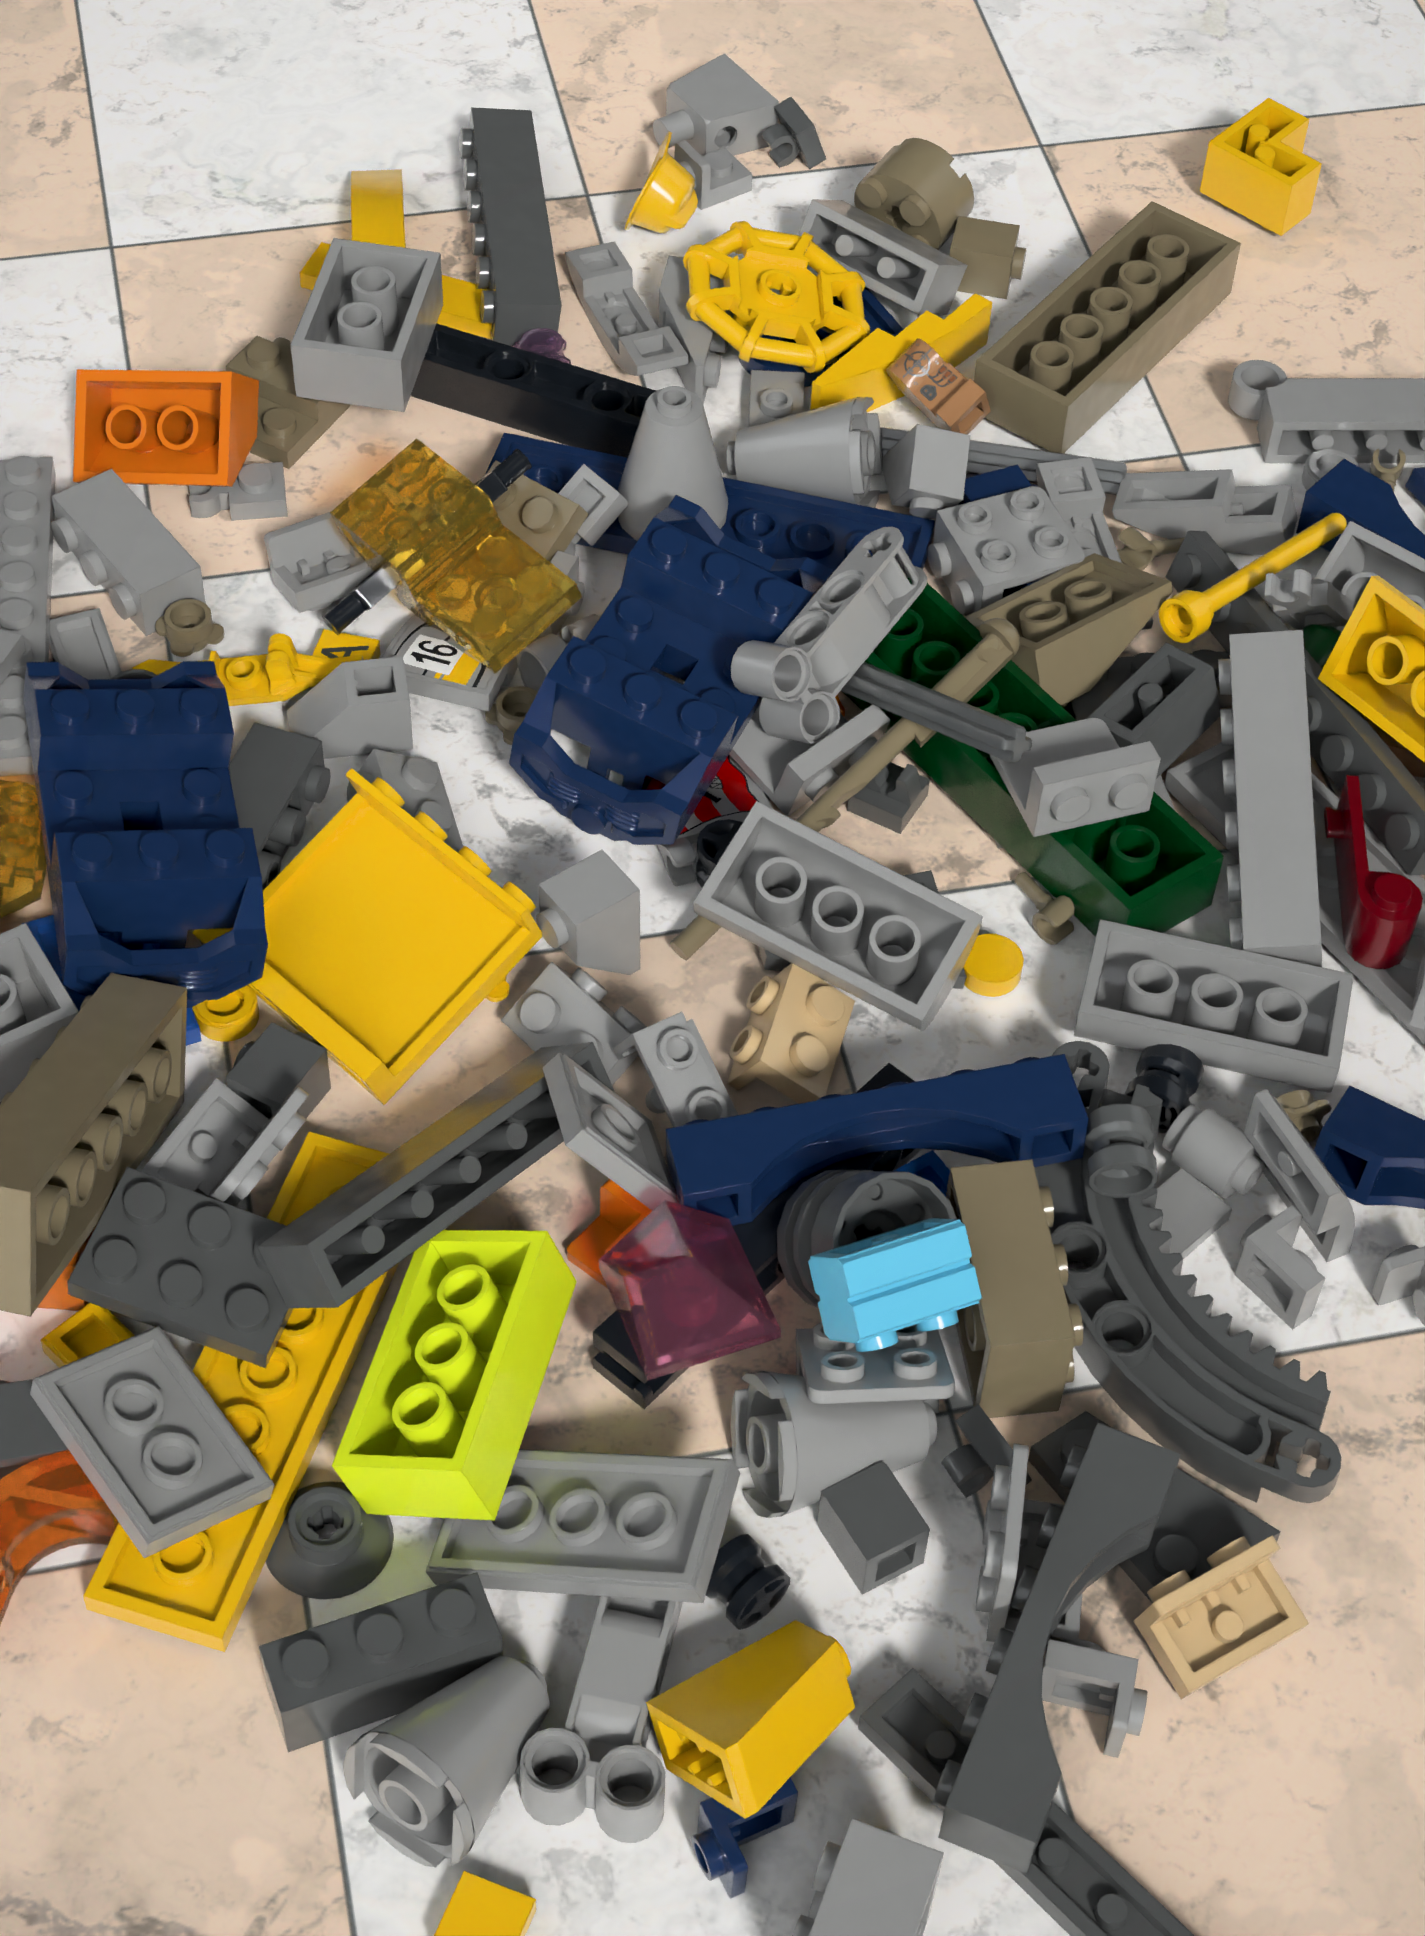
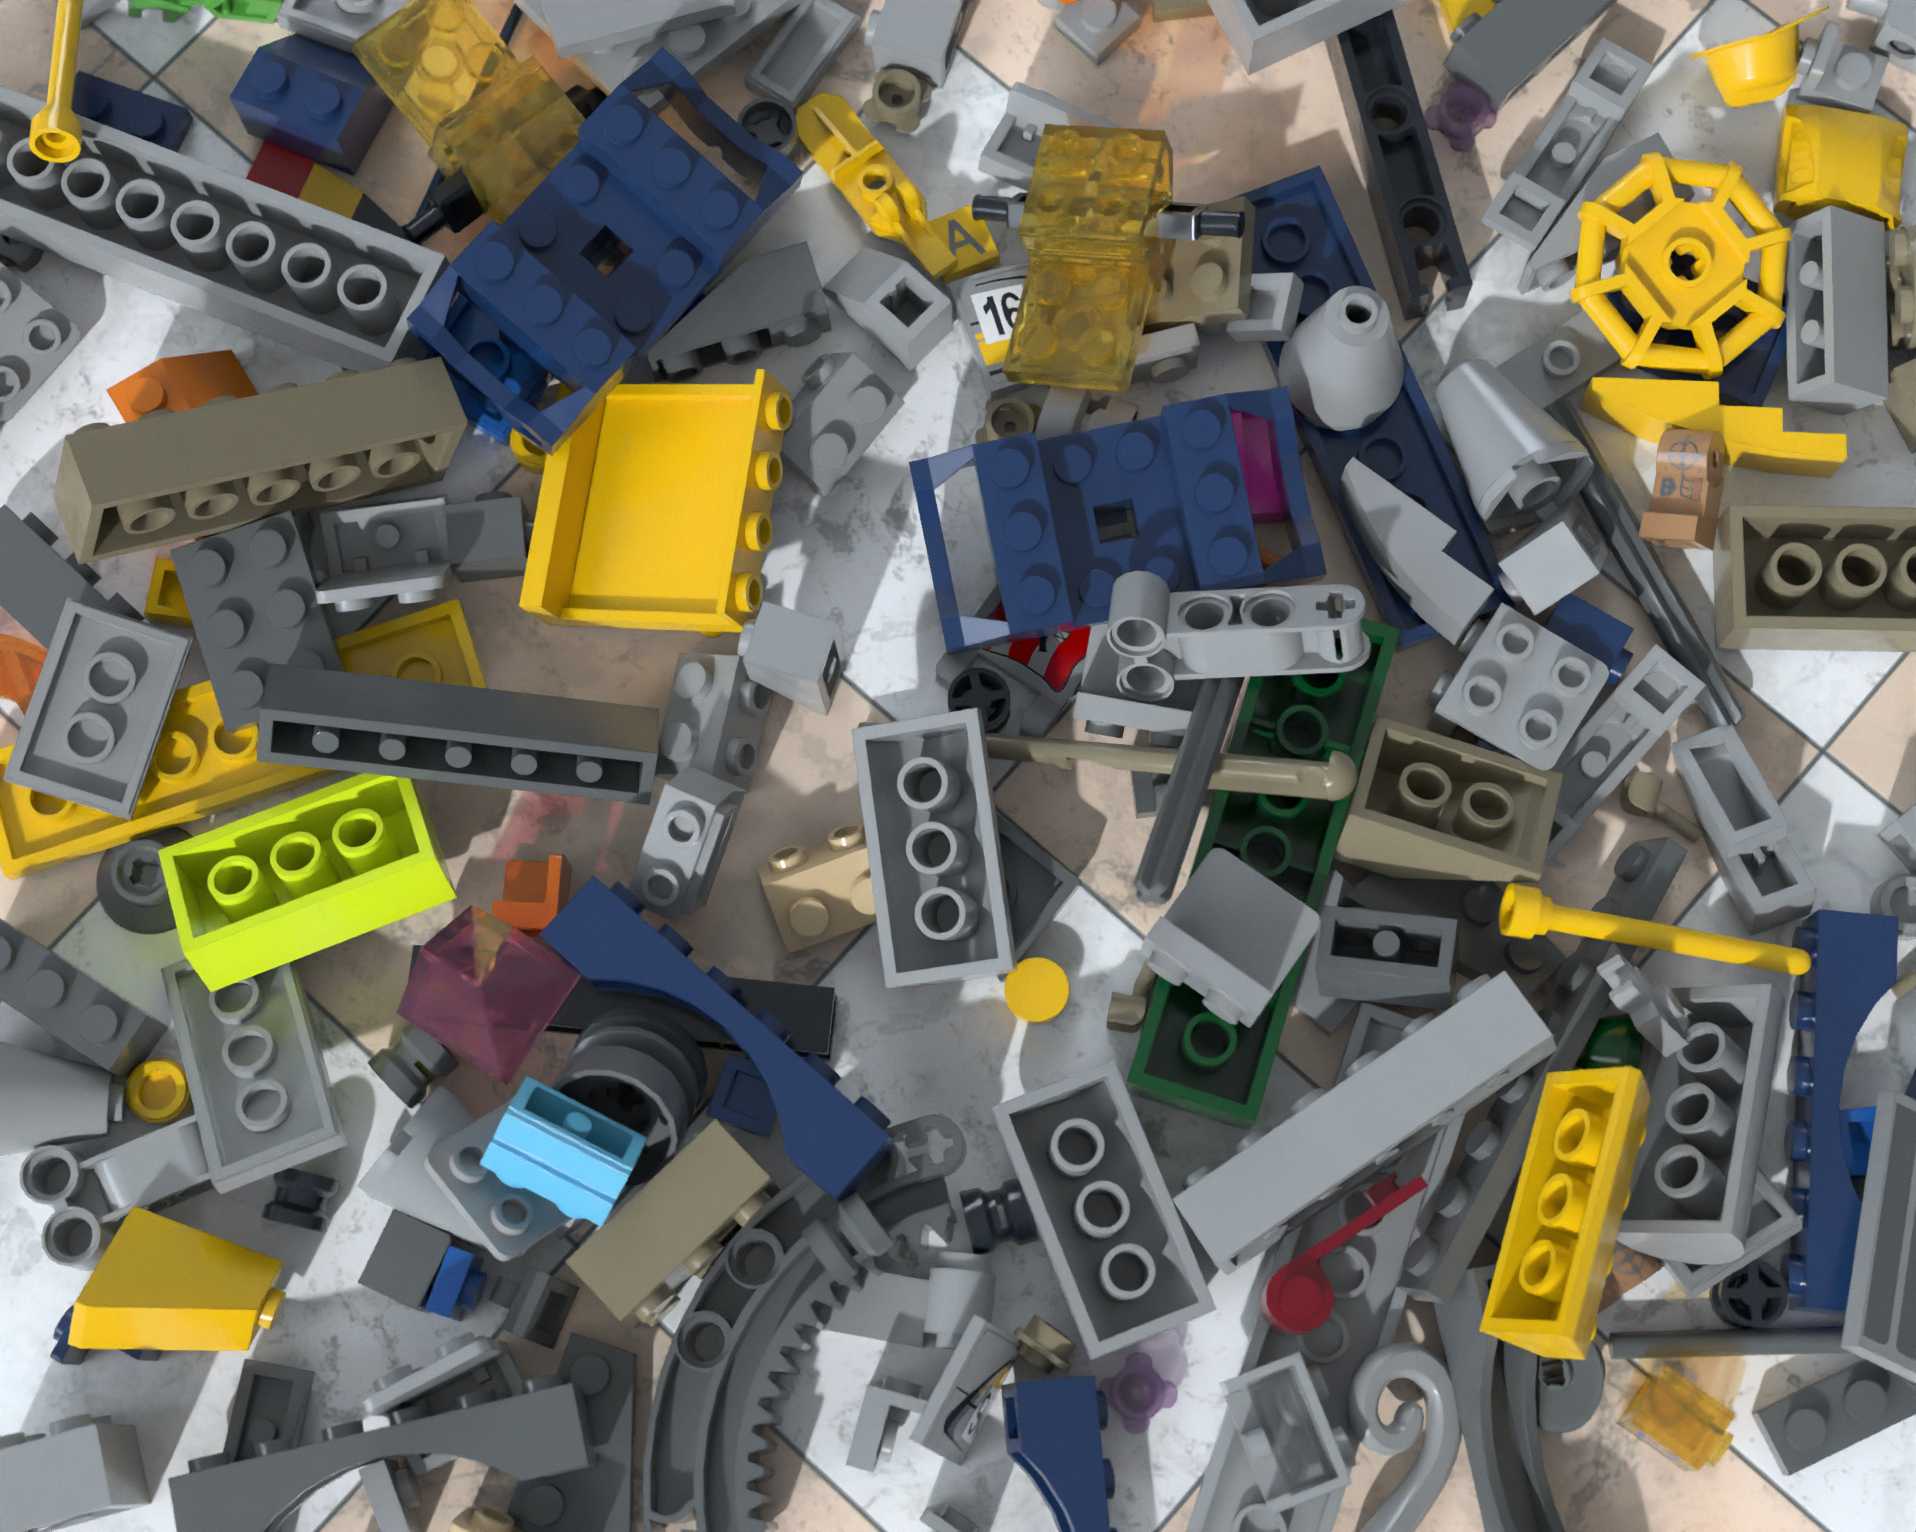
camera: 60 degrees right, 25 degrees up
light grey tile [542,1053,677,1216] -> none
none -> yellow tile [125,1058,193,1125]
none -> dark grey wheel [367,1017,460,1109]
none -> blue plate [425,1246,488,1321]
none -> clear purple plate [1098,1352,1178,1434]
none -> light grey slope [1339,457,1494,646]
none -> yellow slope [1773,105,1908,231]

